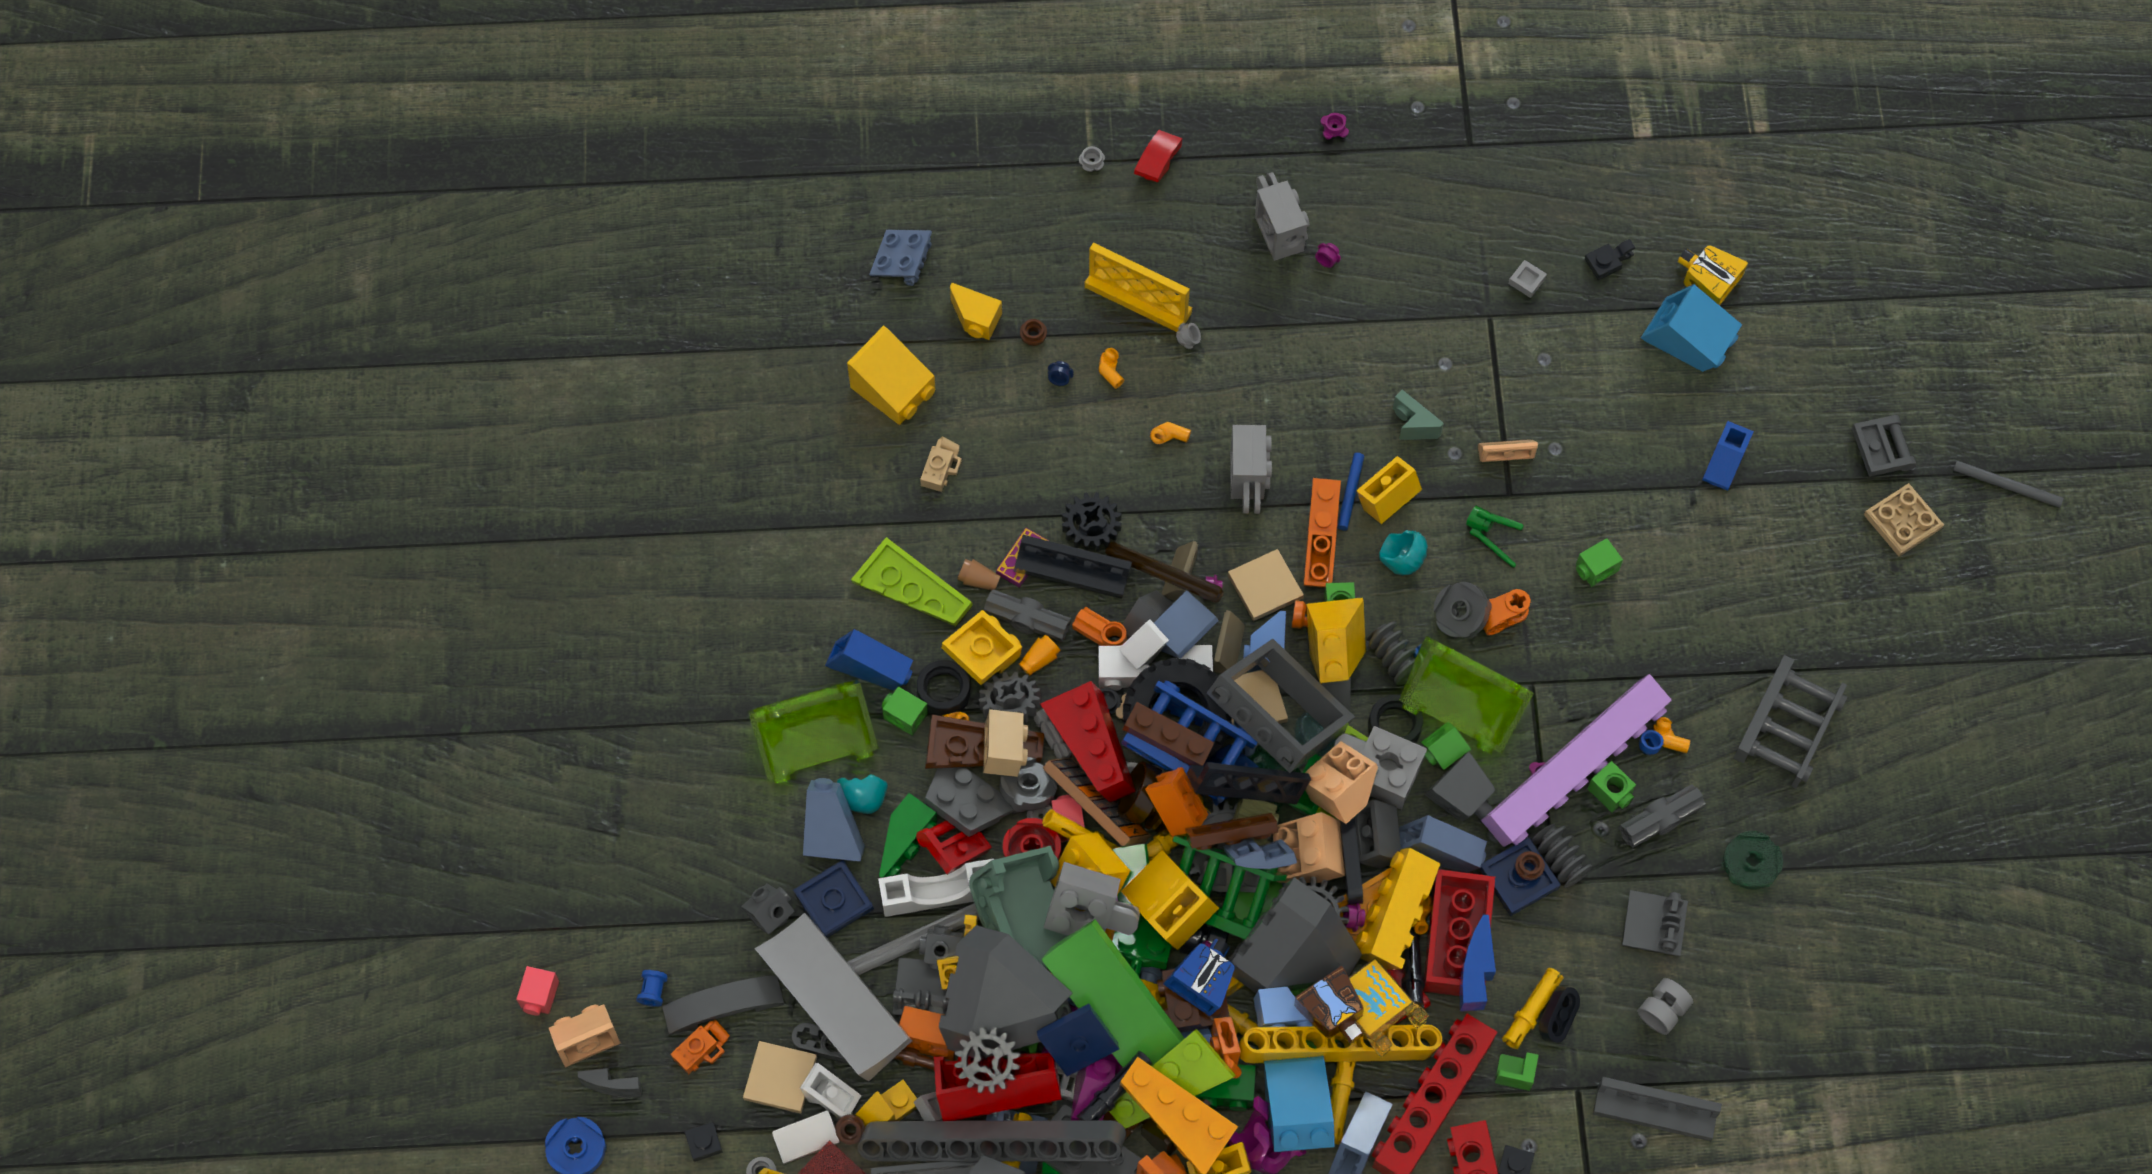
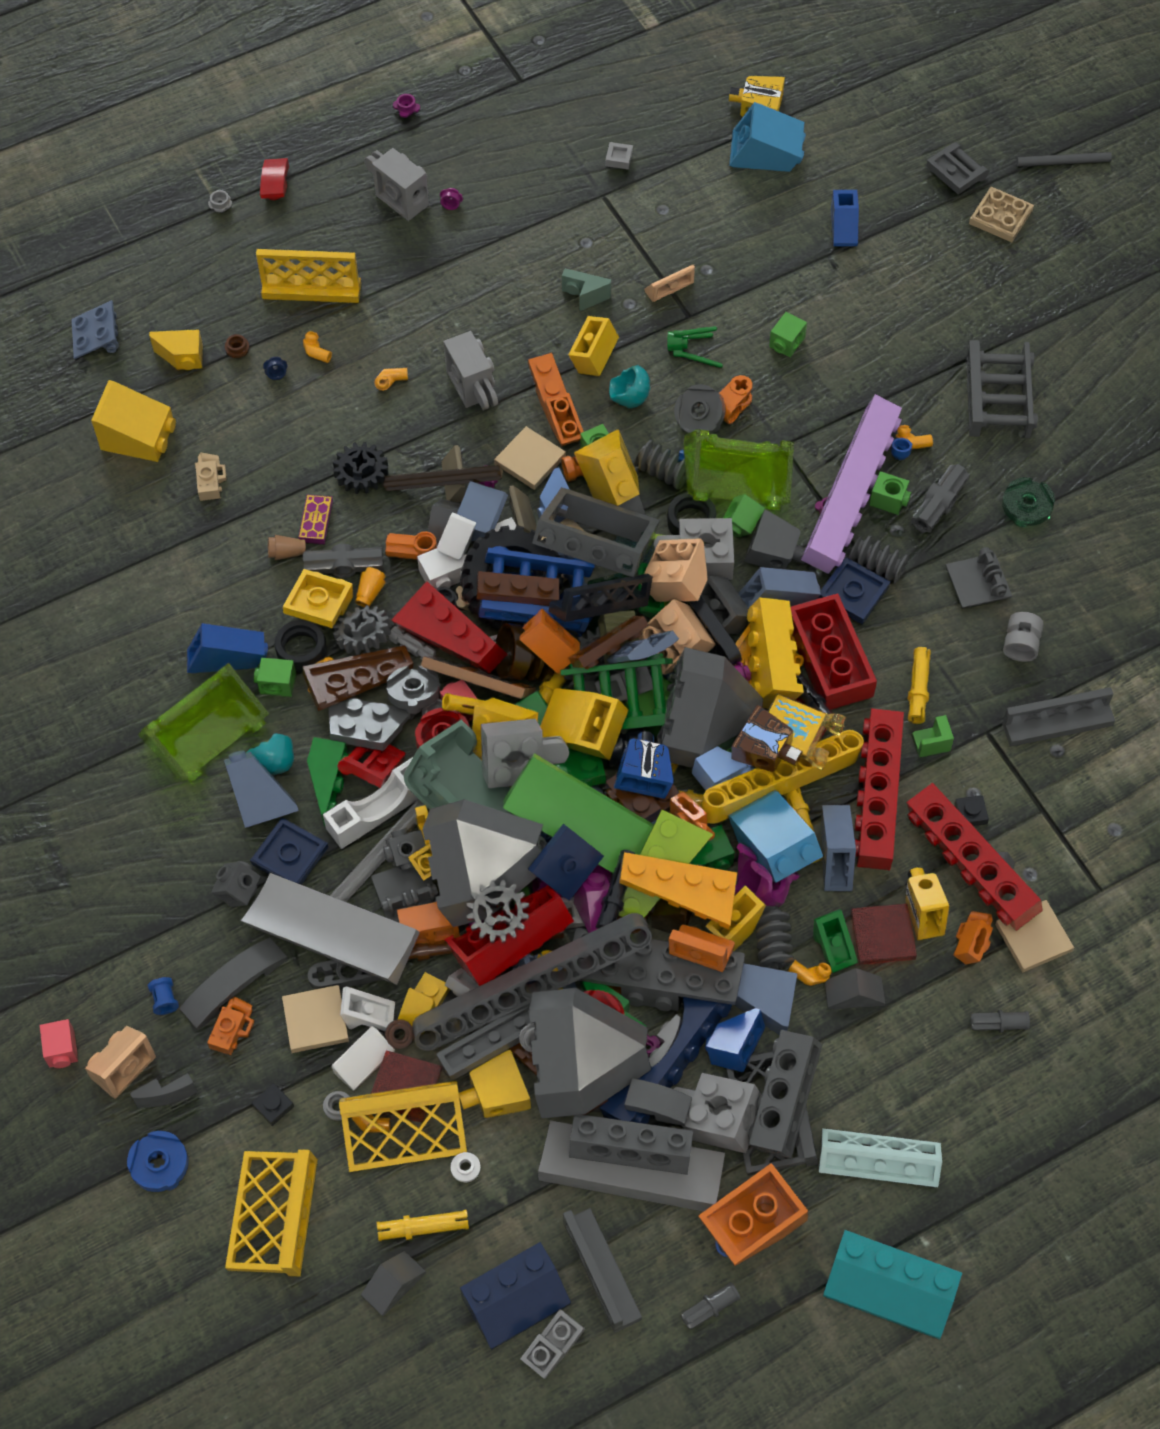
camera: 25 degrees left, 5 degrees down
lime wing [851,537,973,627] -> none
tan brick [983,709,1028,777] -> none
black fence [1013,535,1132,599] -> none
light grey plate [1176,323,1201,349] -> none
blue bar [1337,453,1364,531] -> none
blue slope [1459,915,1496,1011] -> none
reddish brown plate [1515,851,1545,880] -> none
black plate [1539,986,1580,1043] -> none
black plate [1585,239,1635,280] -> none

